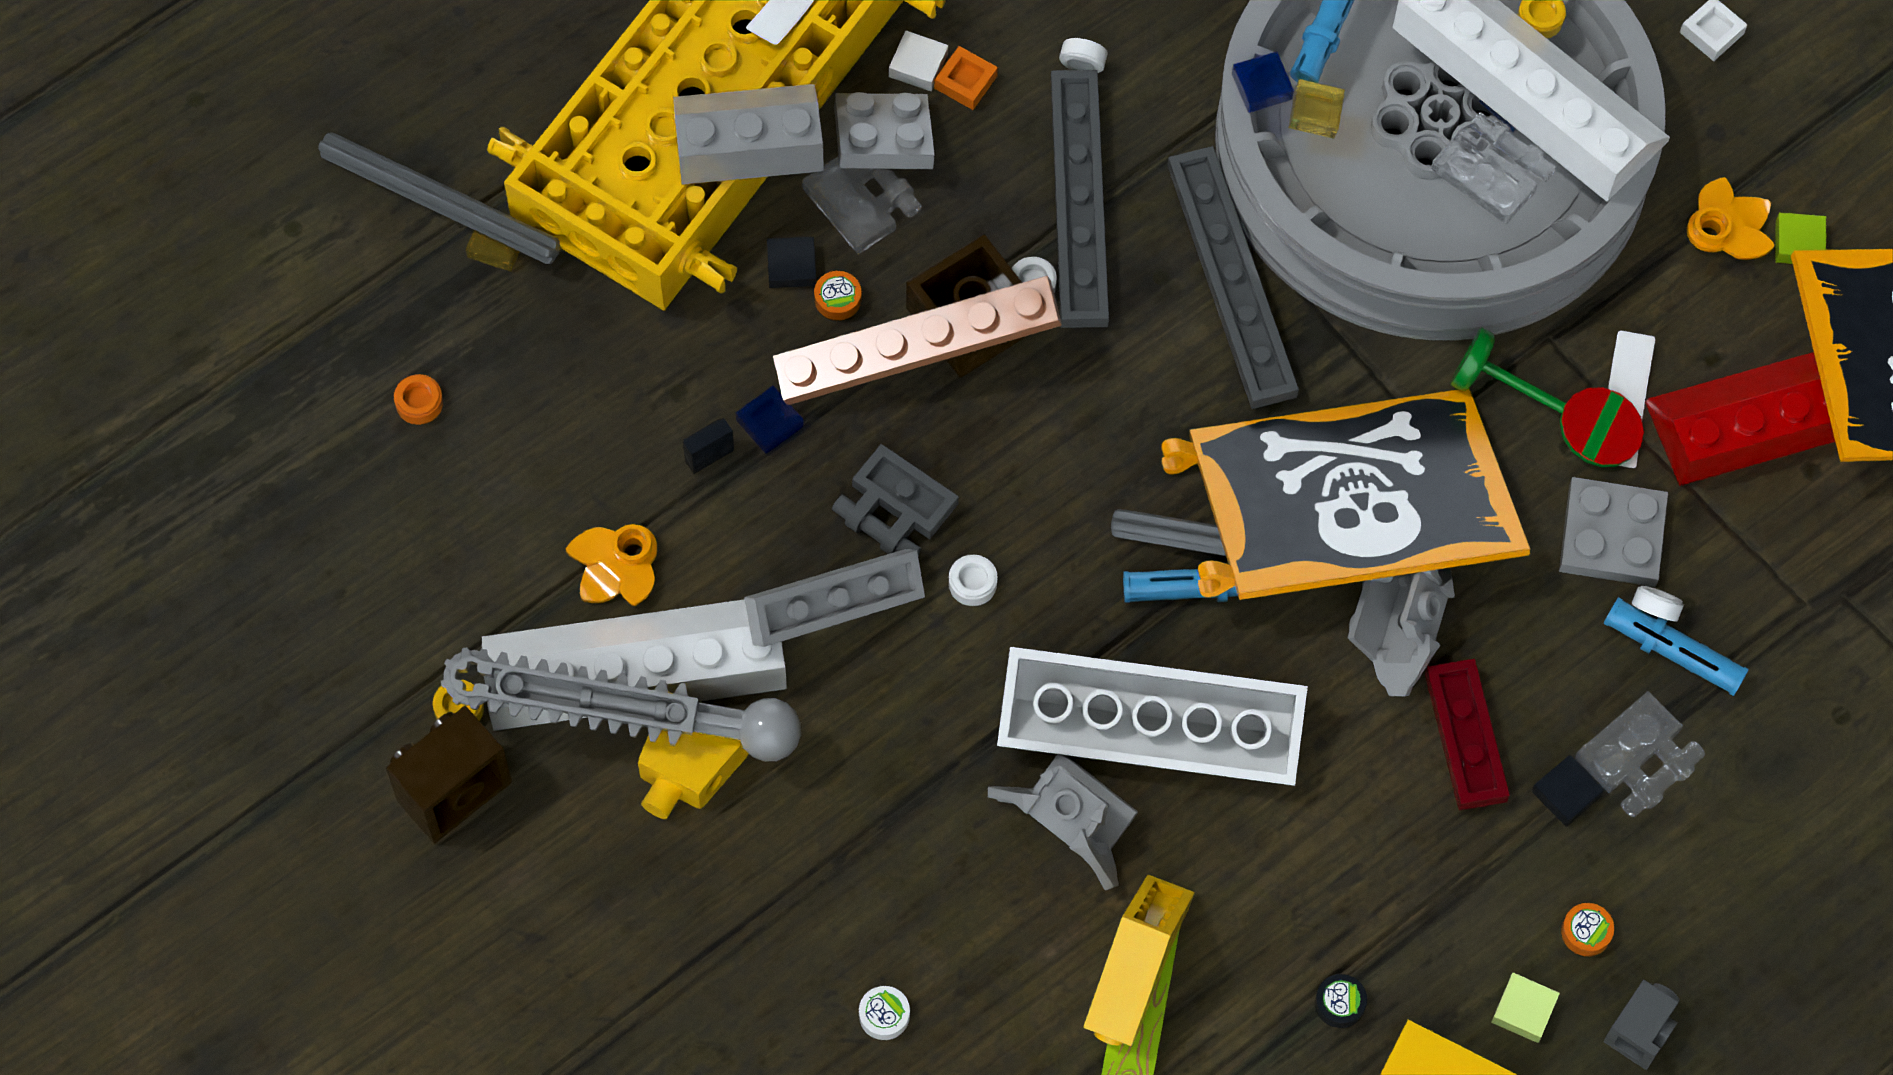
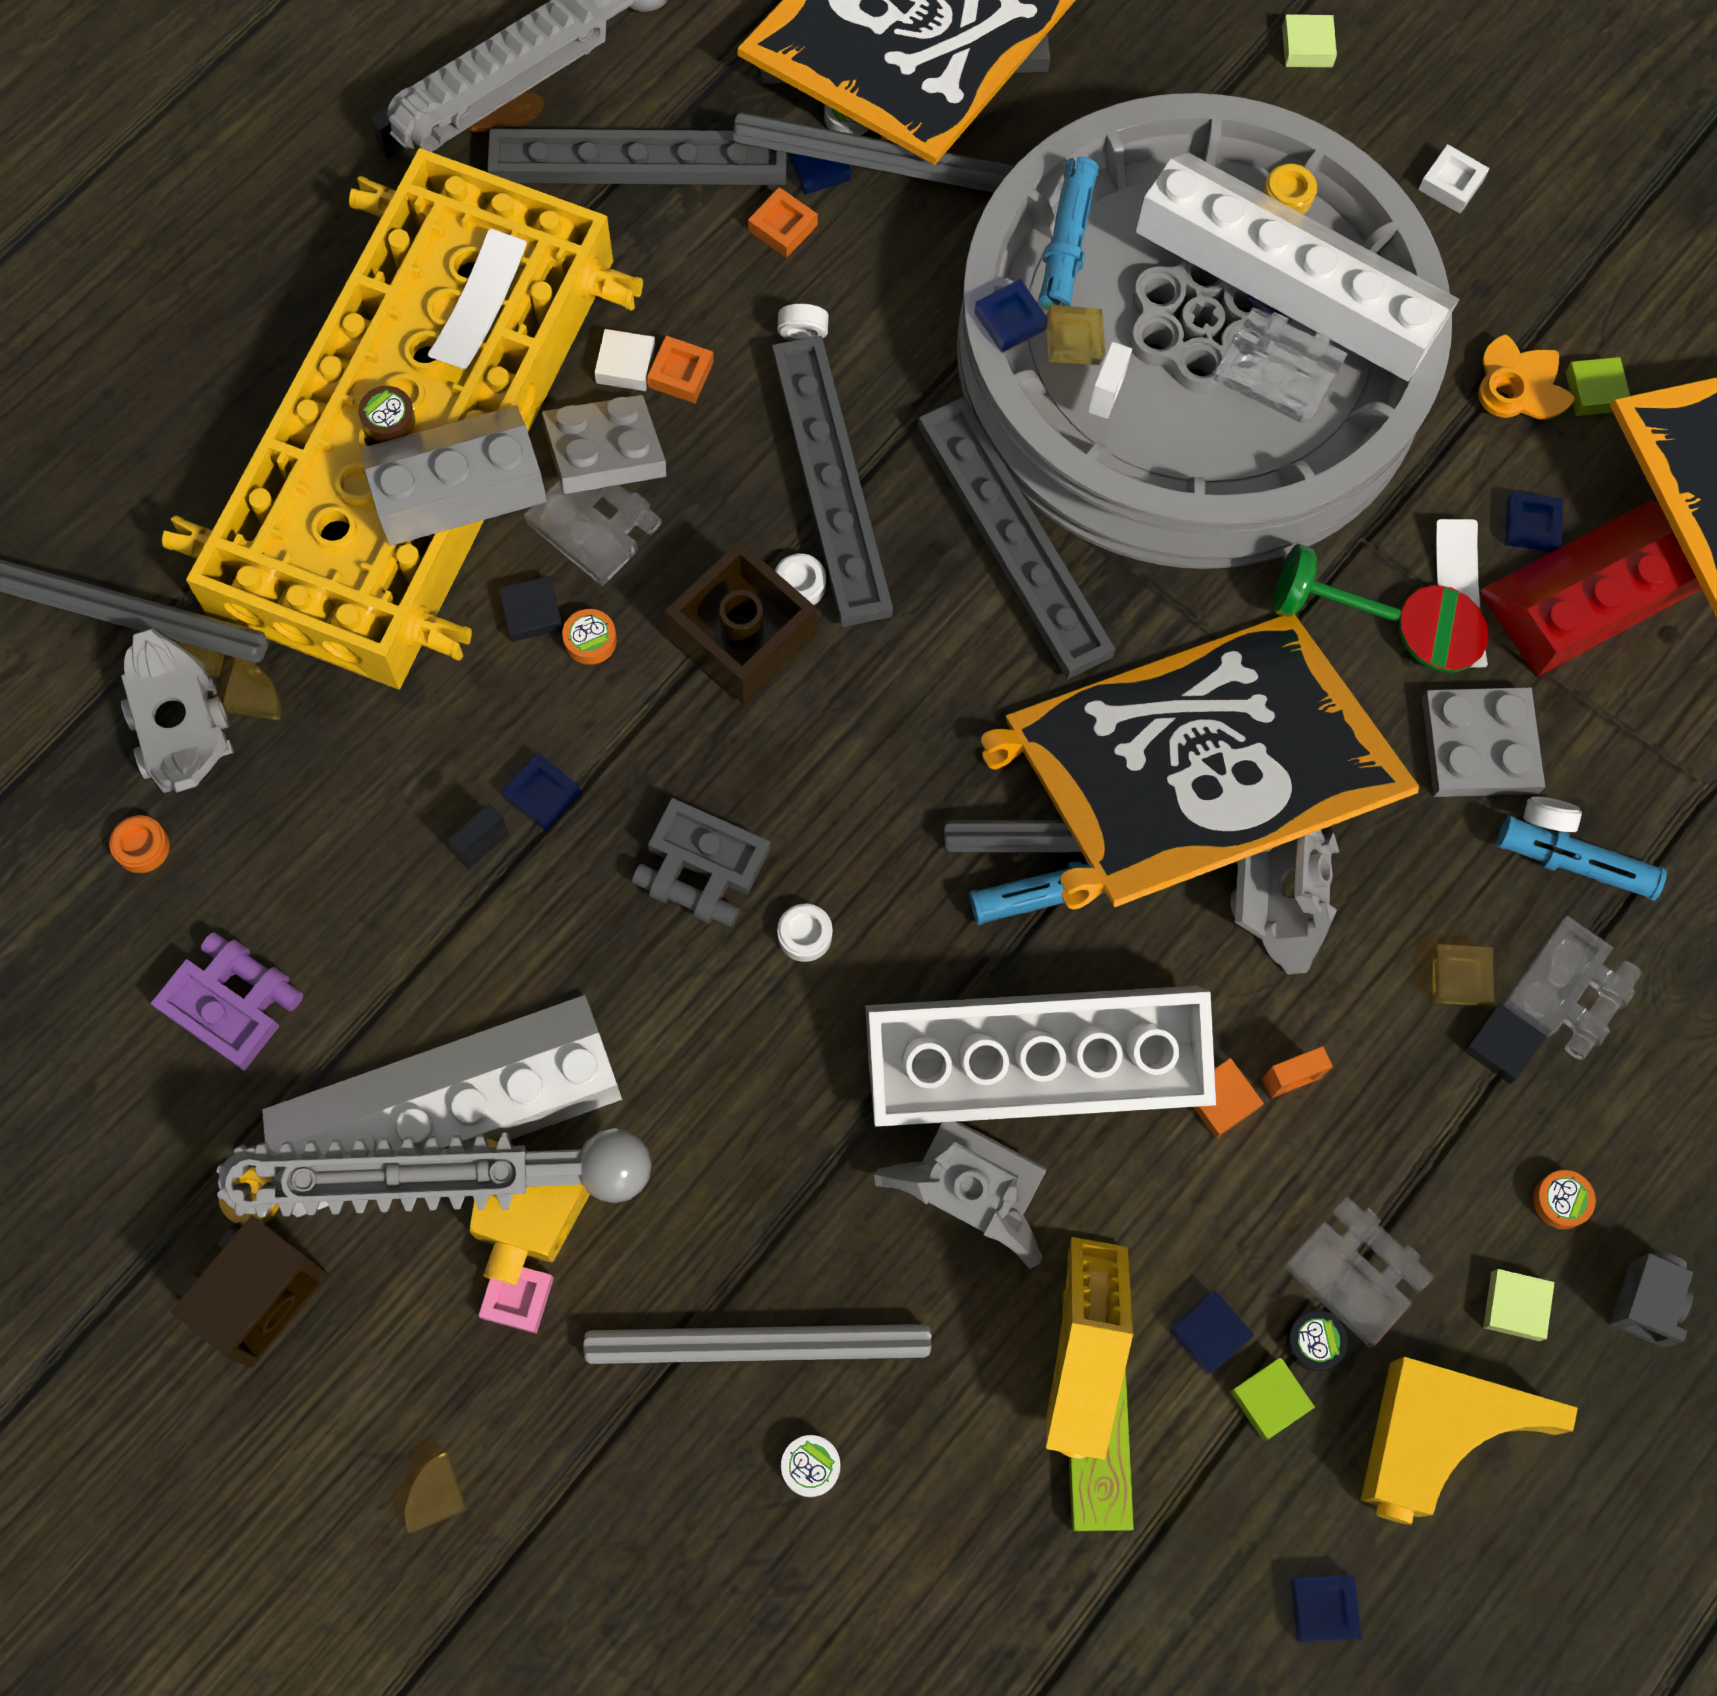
camera: 15 degrees left, 5 degrees up
light orange plate [566,524,657,606] -> none
light grey plate [744,549,925,647] -> none
plate [773,276,1062,405] -> none
dark red plate [1425,658,1510,811] -> none
none -> light grey piece [121,628,234,793]
none -> medium lavender plate [151,932,303,1071]
none -> clear yellow tile [223,657,281,720]
none -> tile [358,386,416,442]
none -> clear yellow tile [405,1452,467,1533]
none -> bright pink tile [479,1267,554,1334]
none -> light grey axle [583,1324,931,1364]
none -> white tile [1088,342,1132,419]
none -> clear blue tile [1169,1290,1254,1375]
none -> orange tile [1193,1058,1264,1139]
none -> lime tile [1230,1357,1315,1441]
none -> orange tile [1261,1046,1333,1099]
none -> clear plate [1283,1196,1434,1348]
none -> clear yellow tile [1433,944,1494,1006]
none -> clear blue tile [1505,492,1563,552]

